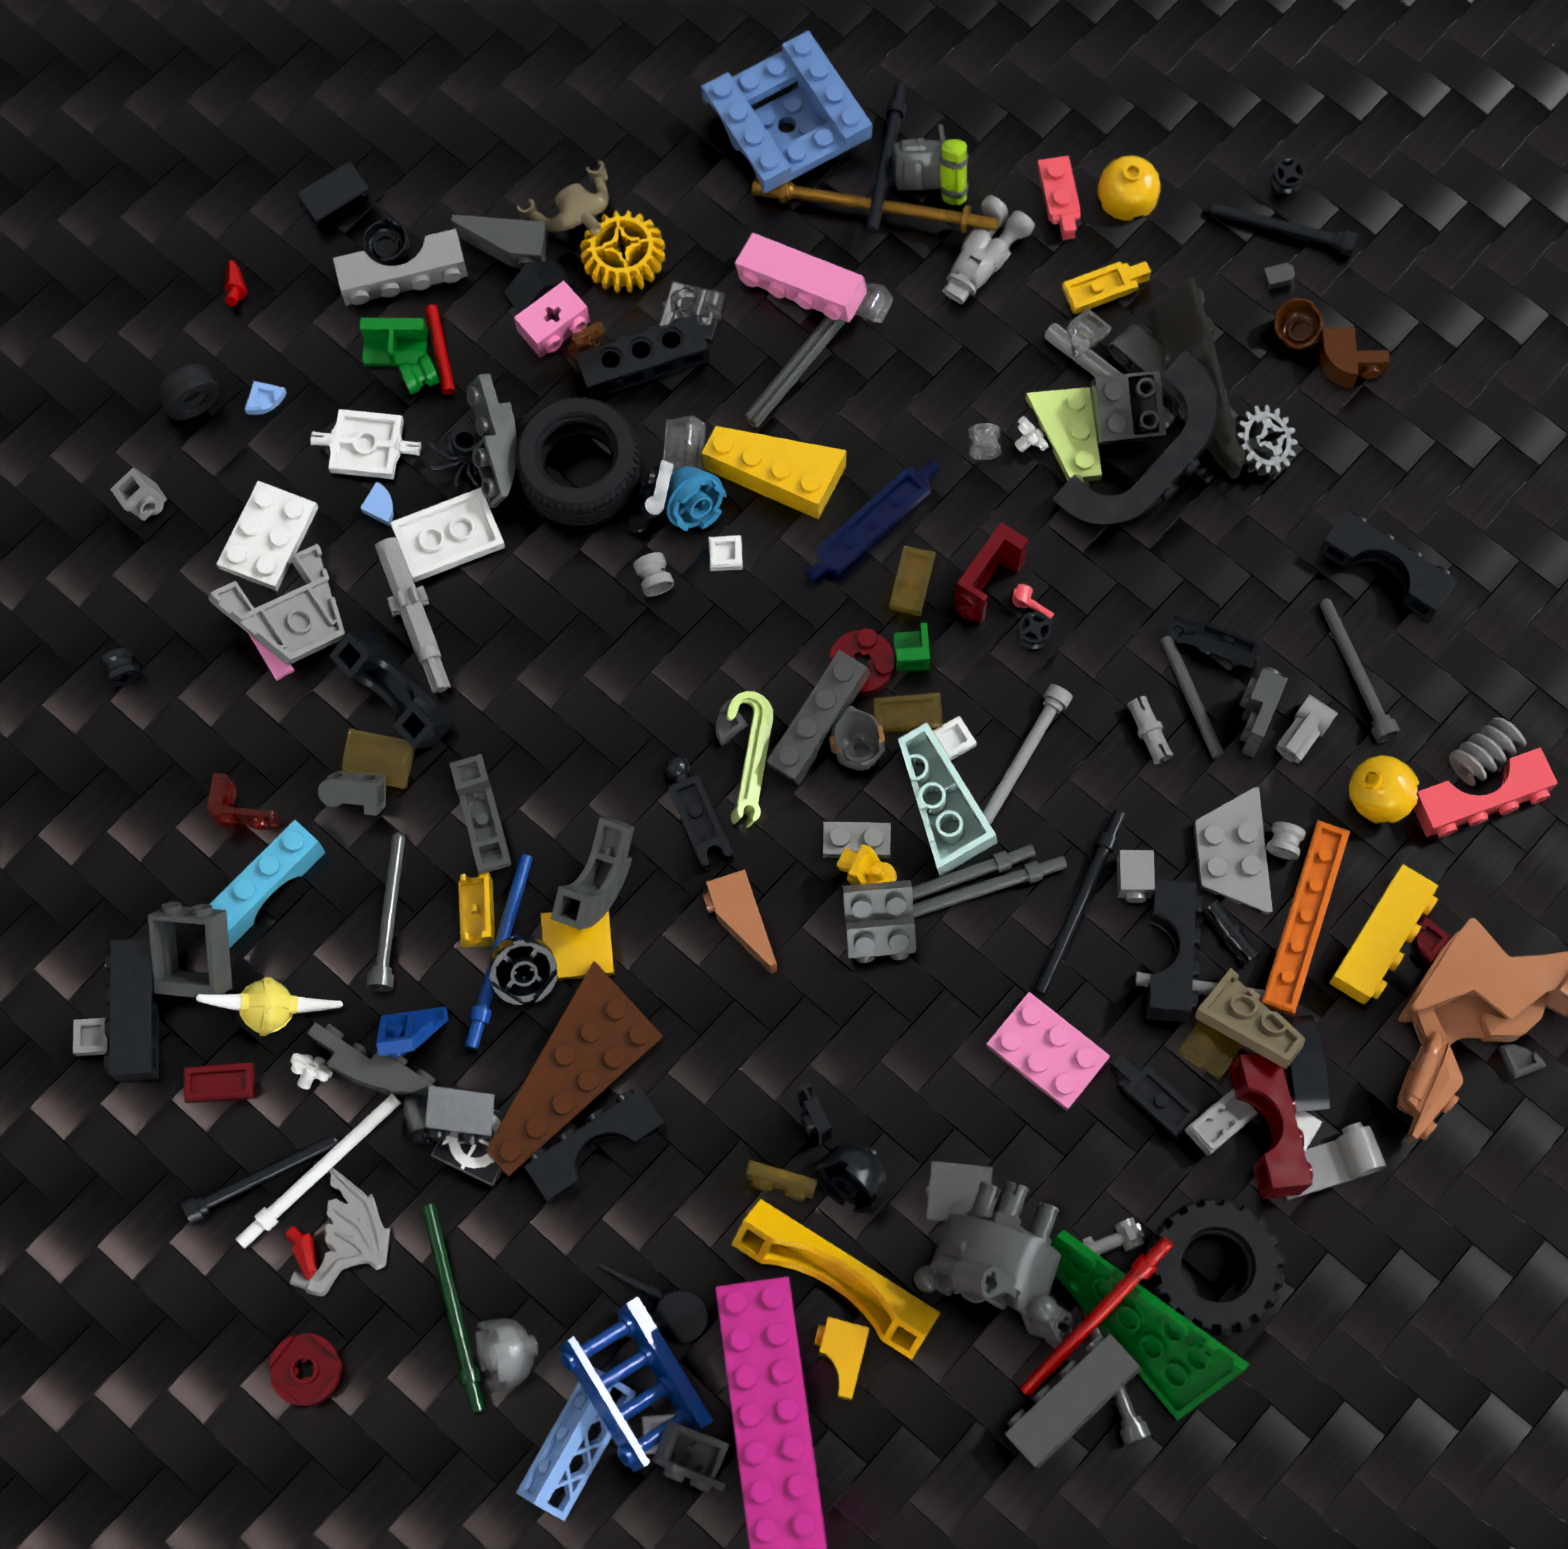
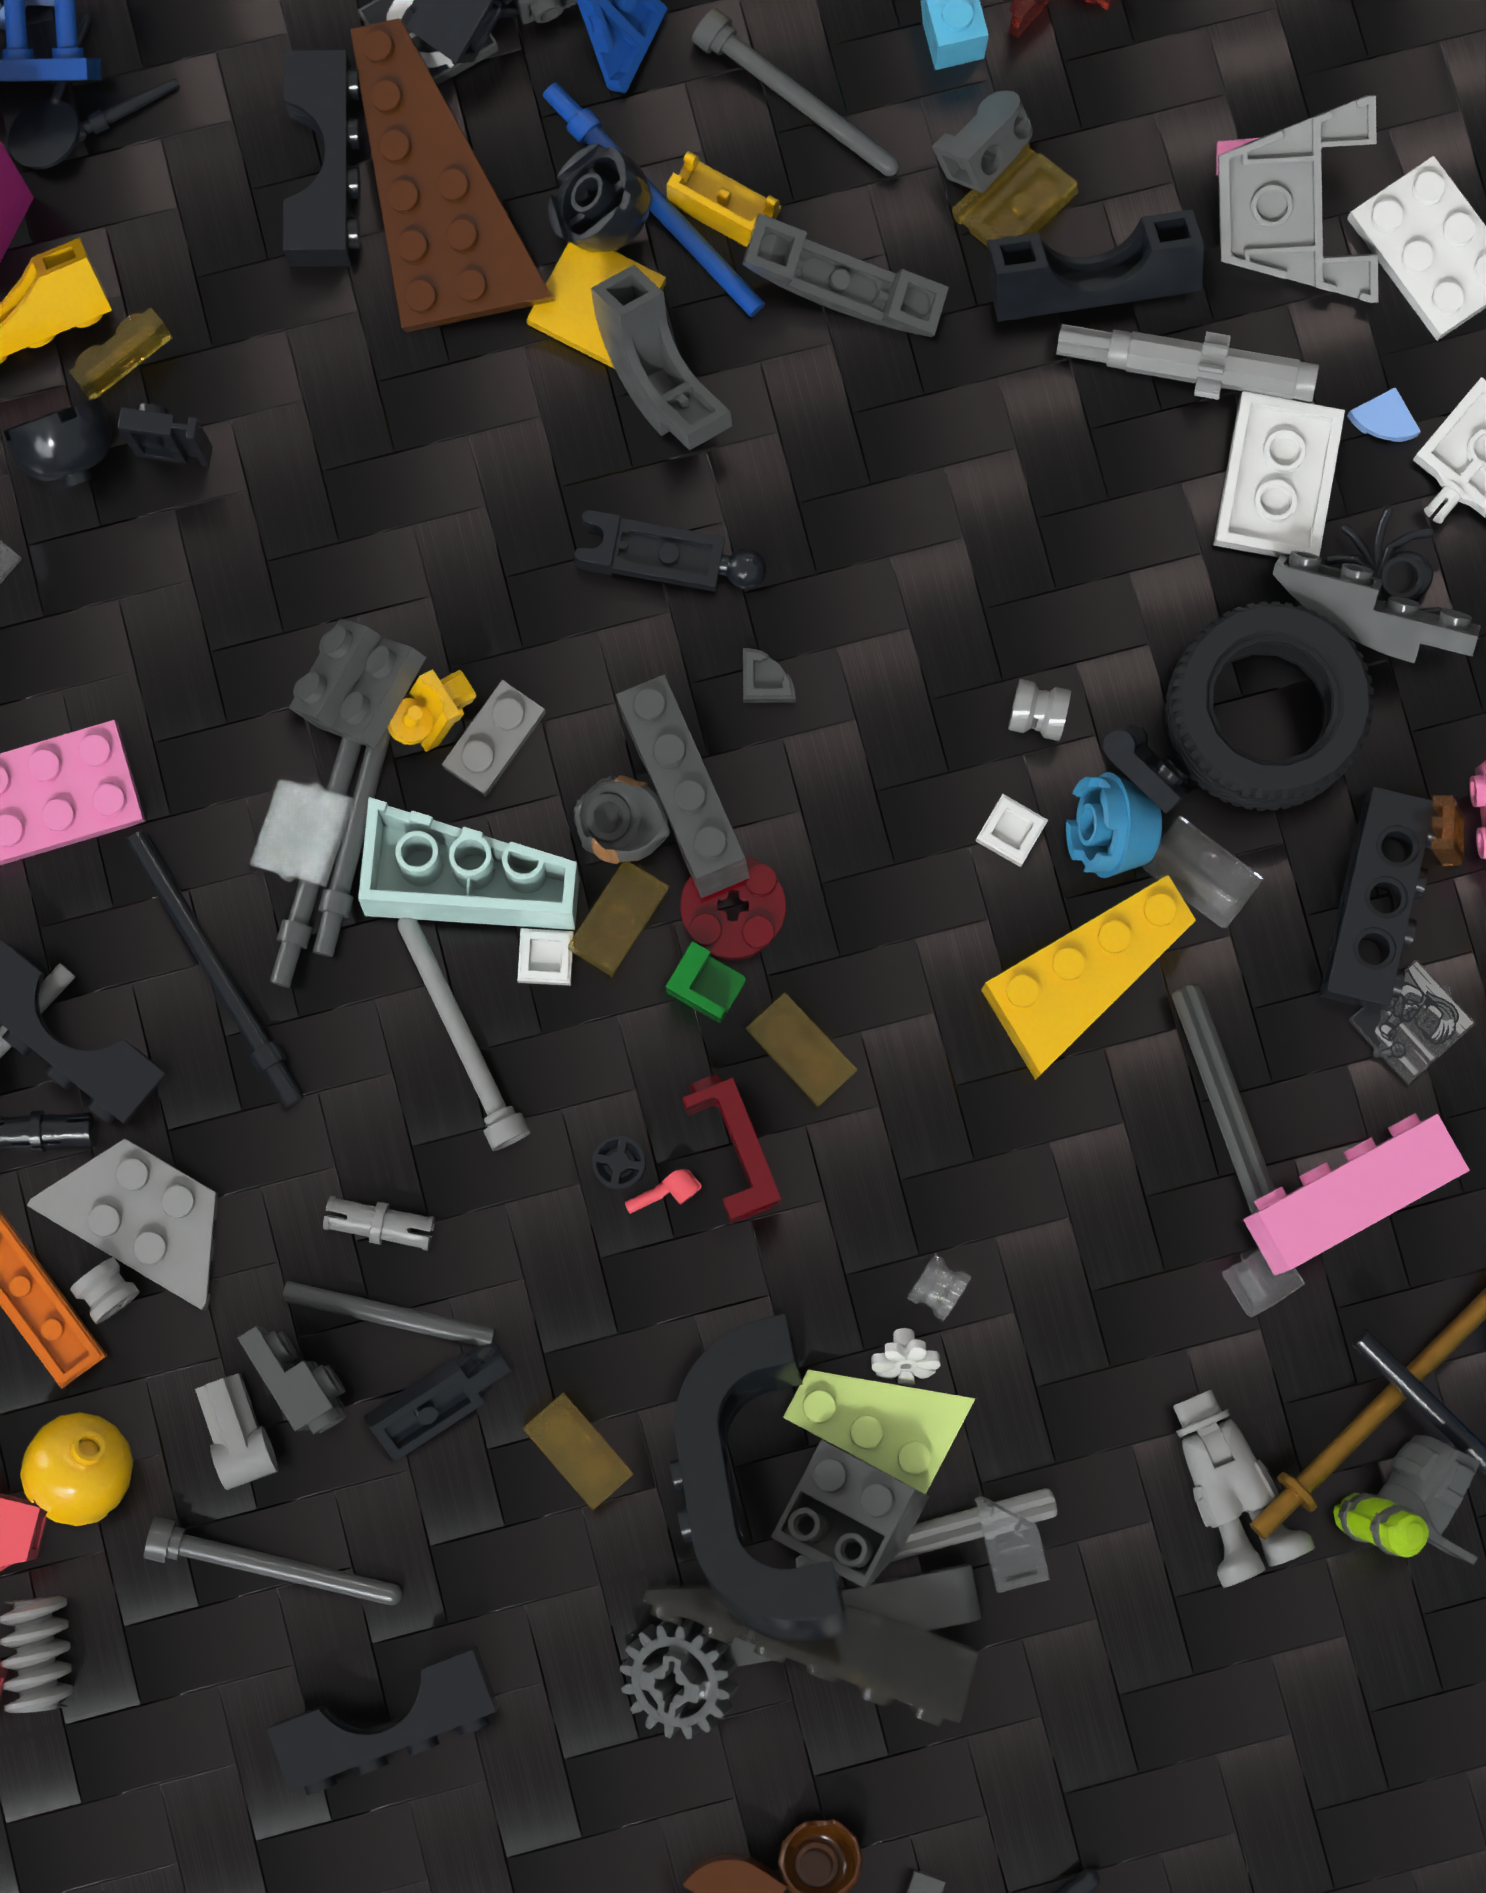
camera: 120 degrees right, 10 degrees up
nougat slope [702,870,777,973] -> none
yellowish green piece [726,691,773,828] -> none
clear blue plate [805,459,941,582] -> none
coral hinge [1037,156,1081,240] -> none
yellow hinge [1061,261,1151,315] -> none
yellow cylinder [1097,155,1161,221] -> none
light grey brick [1116,850,1155,903] -> none
none -> clear piece [249,779,355,887]
none -> clear yellow plate [523,1393,634,1510]

